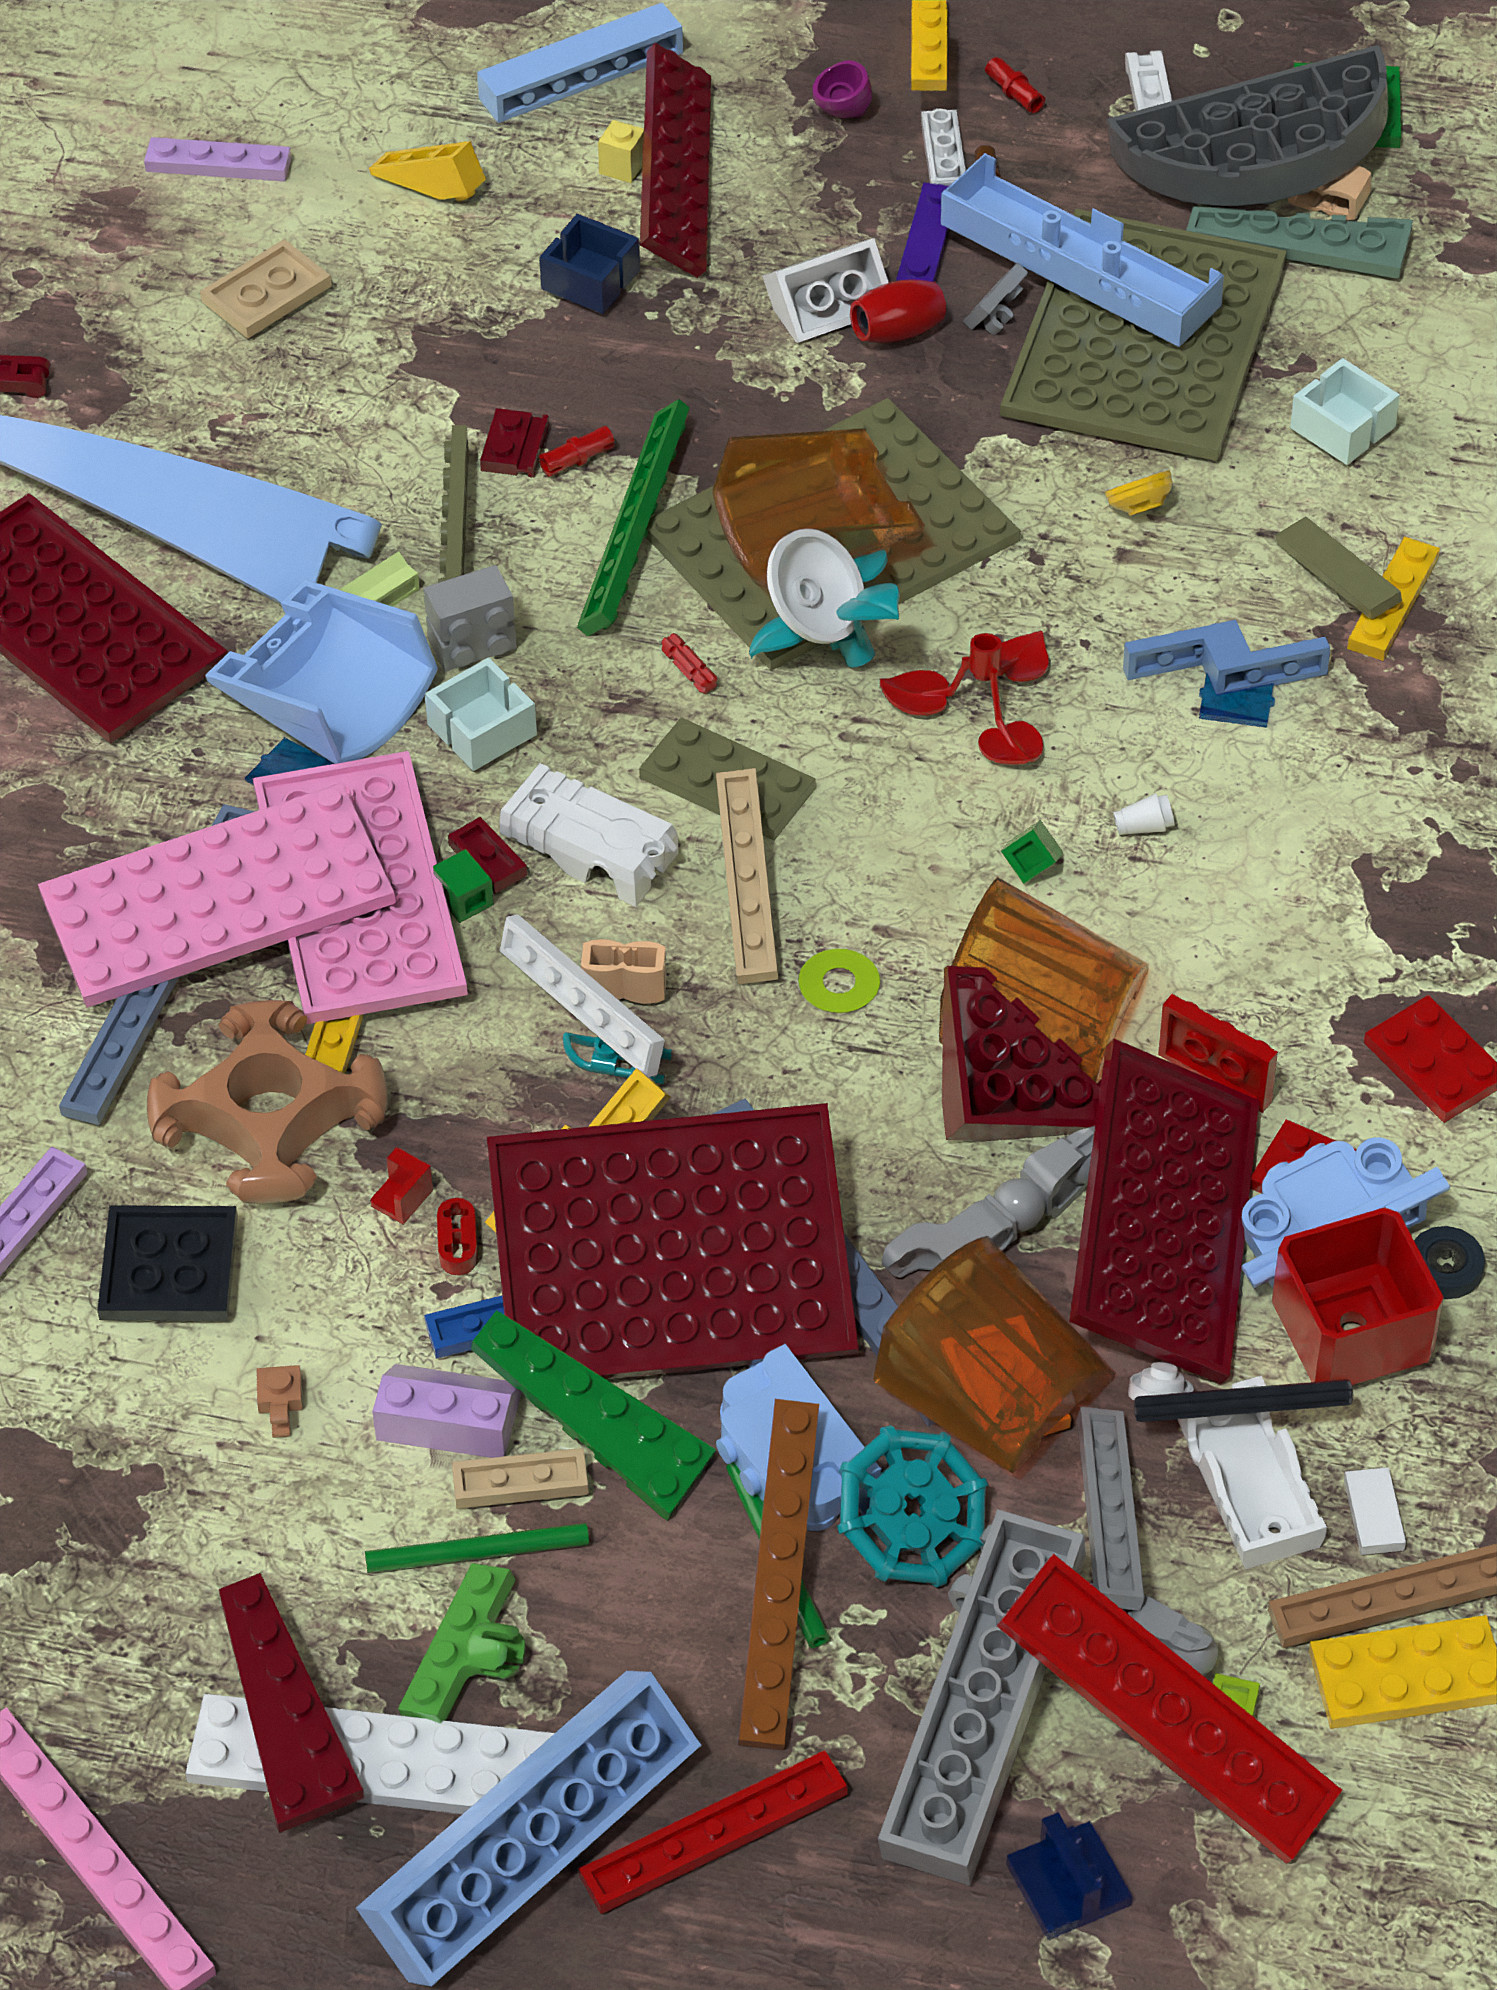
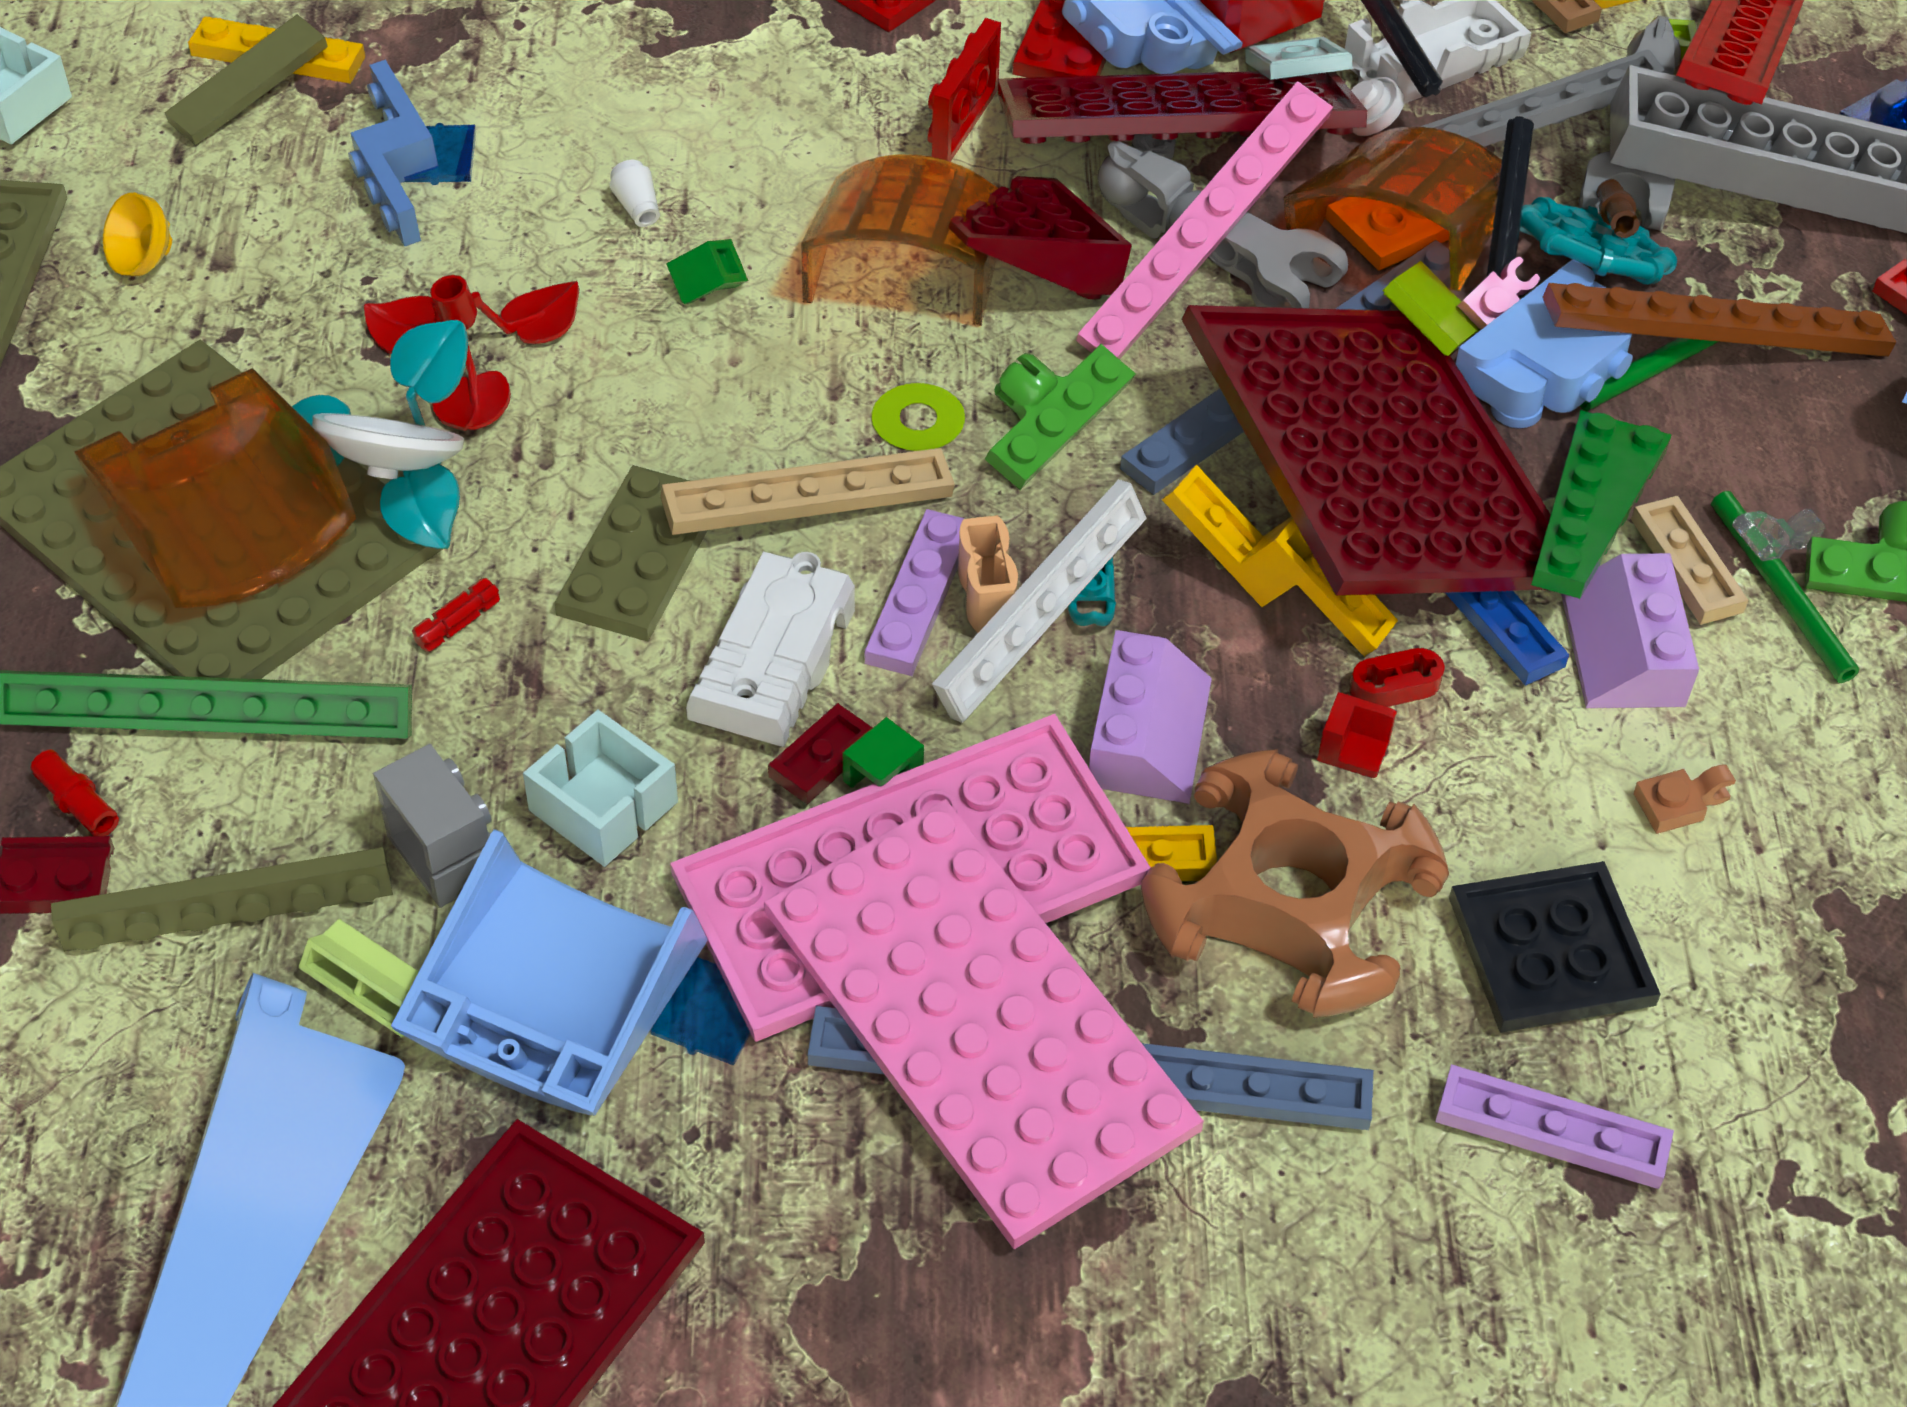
camera: 105 degrees left, 0 degrees up
none -> lavender plate [865,509,965,676]
none -> bright green plate [985,344,1136,490]
none -> bright pink plate [1076,81,1333,359]
none -> lavender slope [1089,630,1212,804]
none -> light aqua tile [1245,37,1352,79]
none -> lime tile [1382,261,1480,356]
none -> bright pink plate [1457,257,1540,330]
none -> black axle [1486,116,1534,278]
none -> reddish brown pin [1596,179,1640,238]
none -> clear piece [1732,509,1825,561]

